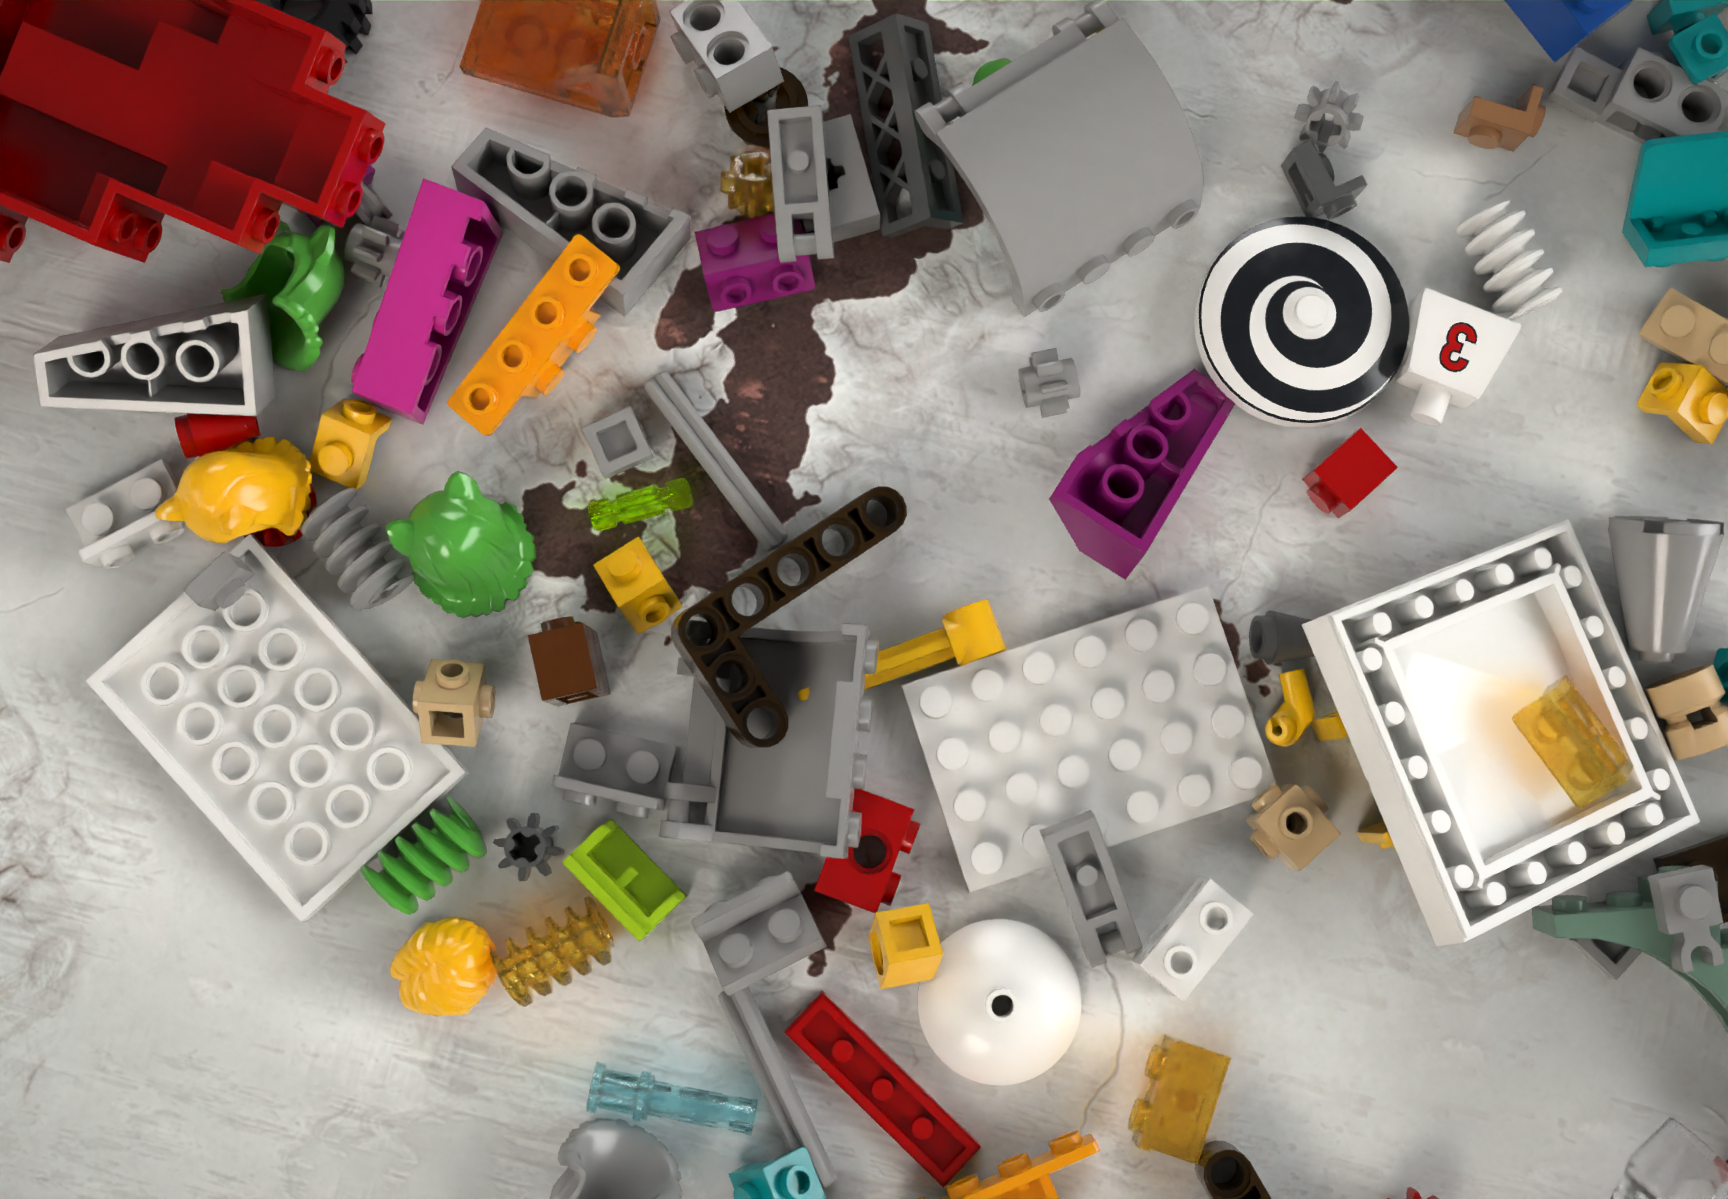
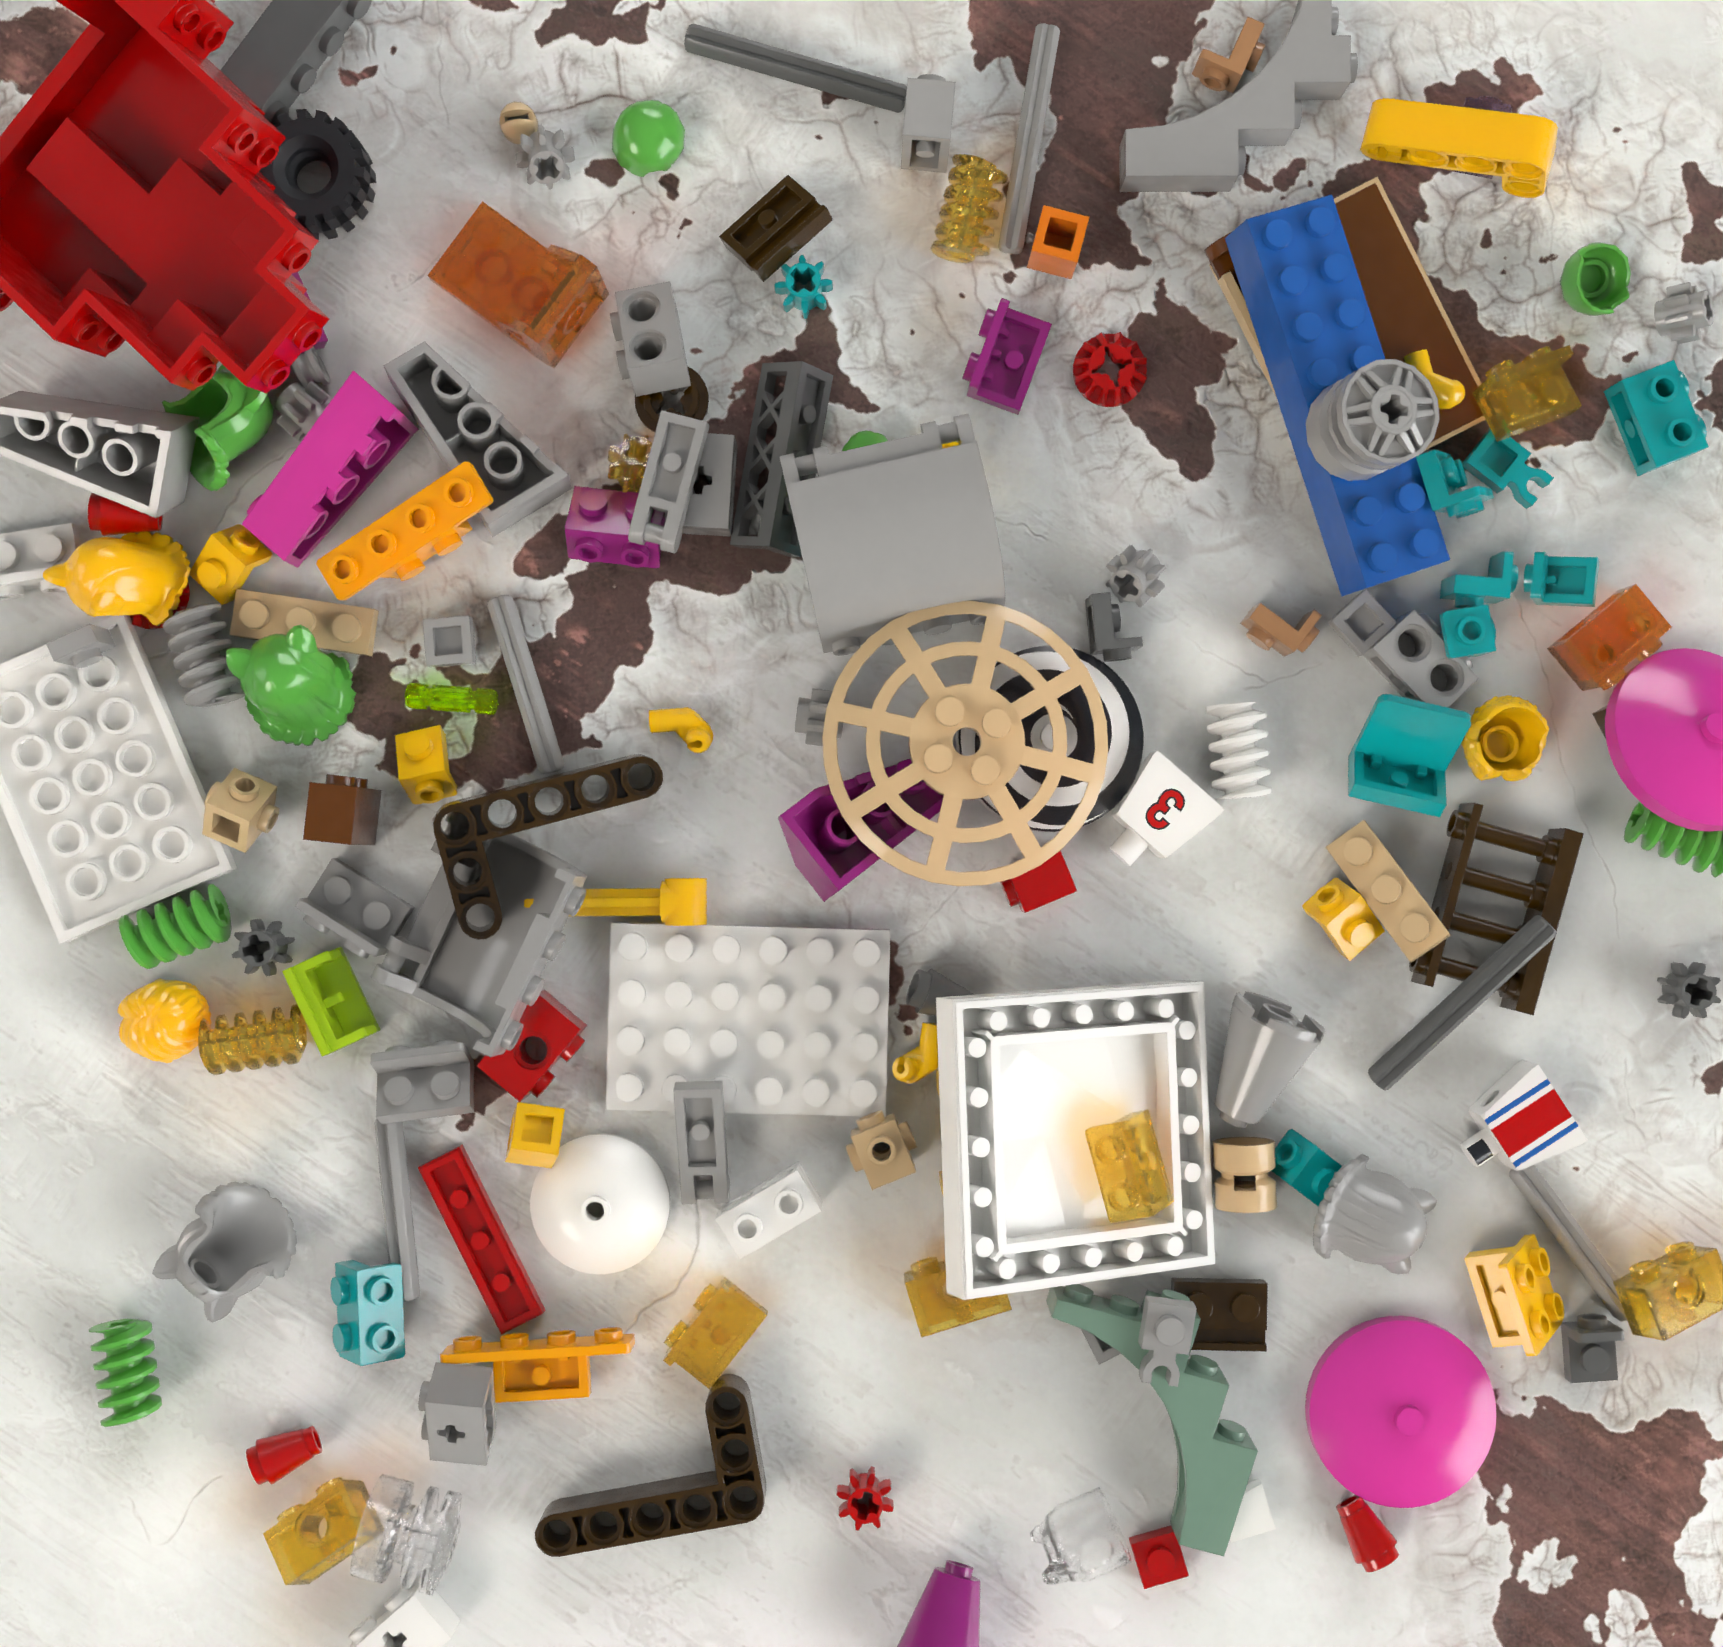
camera: 20 degrees right, 5 degrees up
clear light blue pin [586,1062,758,1136] -> none
none -> tan plate [230,589,379,657]
none -> yellow arm [649,707,714,753]
none -> tan dish [822,601,1108,886]
none -> clear yellow brick [904,1257,1012,1338]

